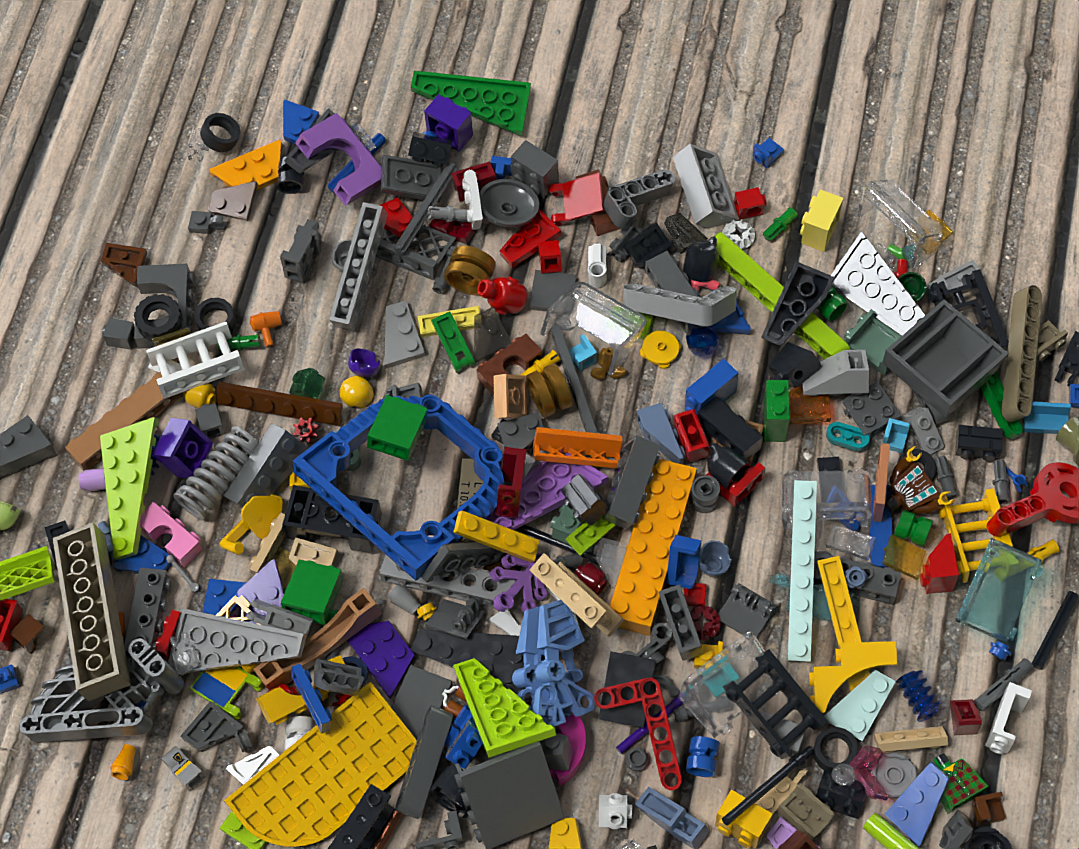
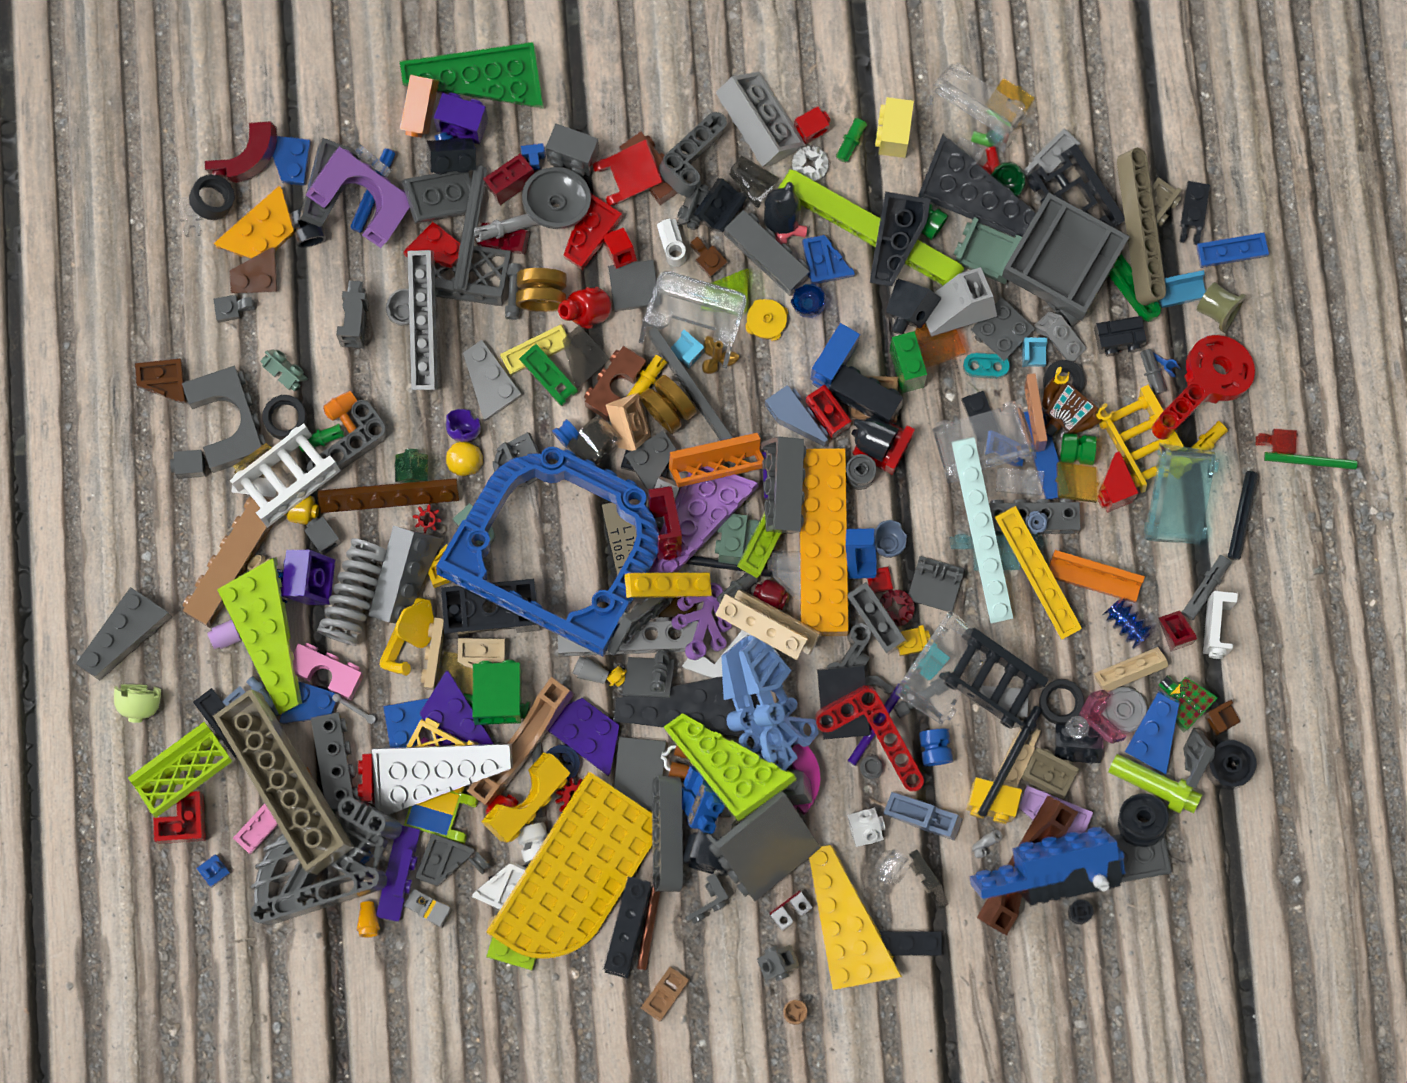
camera: 20 degrees left, 15 degrees up
reddish brown panel [10,613,44,654] -> none
black tyre [134,294,183,342] -> none
clear plate [170,632,202,676] -> none
light grey hinge [246,599,313,635] -> none
blue plate [292,663,332,734] -> none
dark grey slope [314,659,364,696] -> none
green brick [367,395,428,461] -> none
white hinge [462,169,483,230] -> none
black brick [561,474,609,525] -> none
light grey beam [623,284,736,326] -> none
blue bracket [752,137,784,168] -> none
yellow arch [809,641,897,714] -> none
light aqua wing [824,670,896,742] -> none
dark grey axle [934,456,959,500] -> none
blue plate [989,641,1011,661] -> none
none -> dark red arch [205,121,277,183]
none -> bright pink plate [233,804,278,854]
none -> sand green hinge [260,349,308,392]
none -> dark grey beam [307,400,387,472]
none -> dark purple bracket [376,825,420,922]
none -> brick [400,75,439,138]
none -> blue wheel [552,419,581,448]
none -> clear smoke brick [567,415,621,466]
none -> reddish brown plate [690,237,728,278]
none -> orange fence [1049,550,1145,603]

